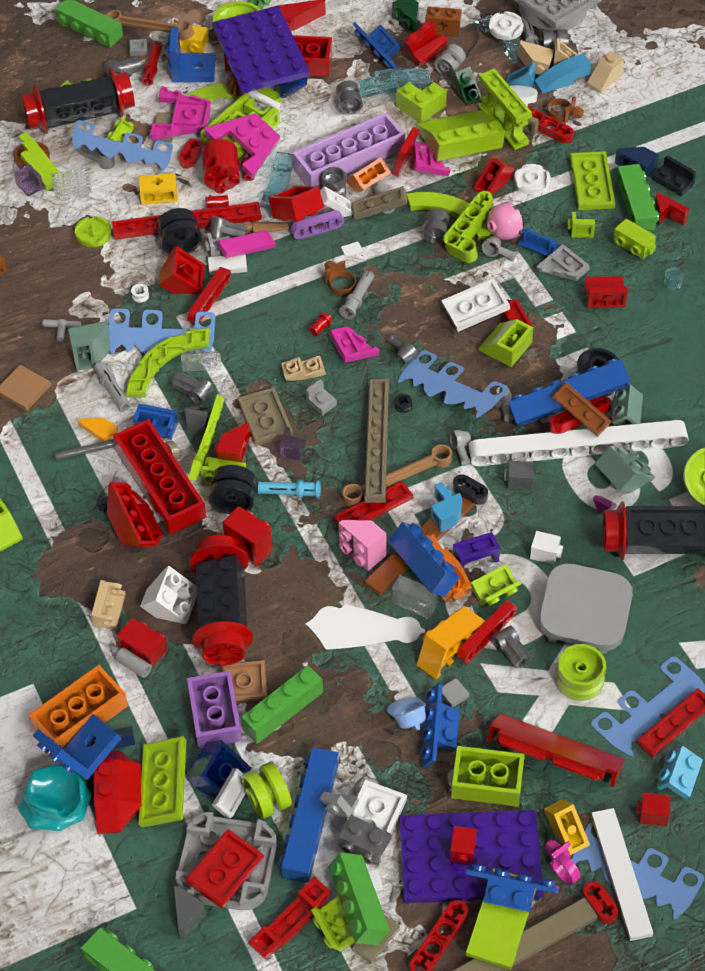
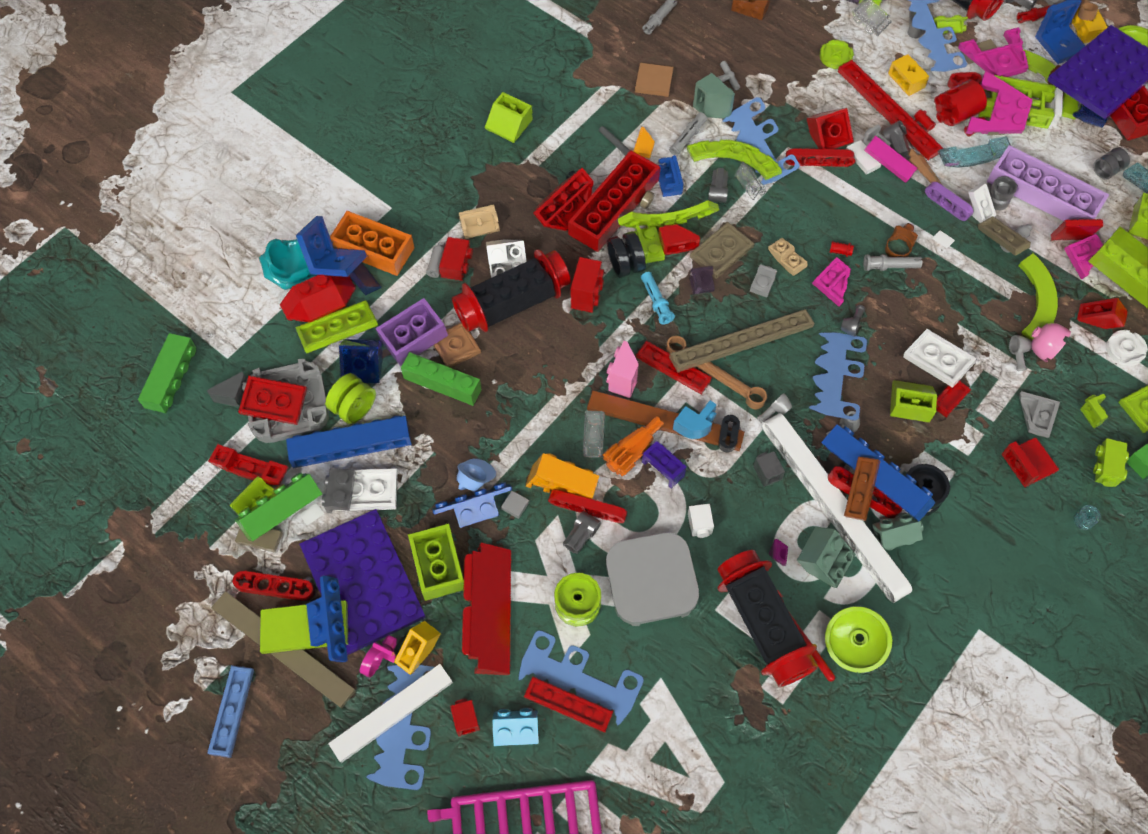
camera: 65 degrees right, 10 degrees up
white bush [131,284,149,303] -> none
black wheel [156,208,202,254] -> none
dark grey slope [185,404,213,433] -> none
white tile [212,768,246,819] -> none
red piece [268,186,324,222] -> none
white sticker [306,604,425,649] -> none
light grey bracket [320,792,359,818] -> none
orange brick [346,158,391,192] -> none
blue brick [388,522,459,597] -> none
black bush [394,394,412,413] -> none
flat silver wheel [424,209,450,244] -> none
lime beam [444,191,494,263] -> none
red brick [450,826,477,865] -> none
lime bracket [471,564,522,606] -> none
blue hinge [518,228,560,257] -> none
red beam [583,882,618,924] -> none

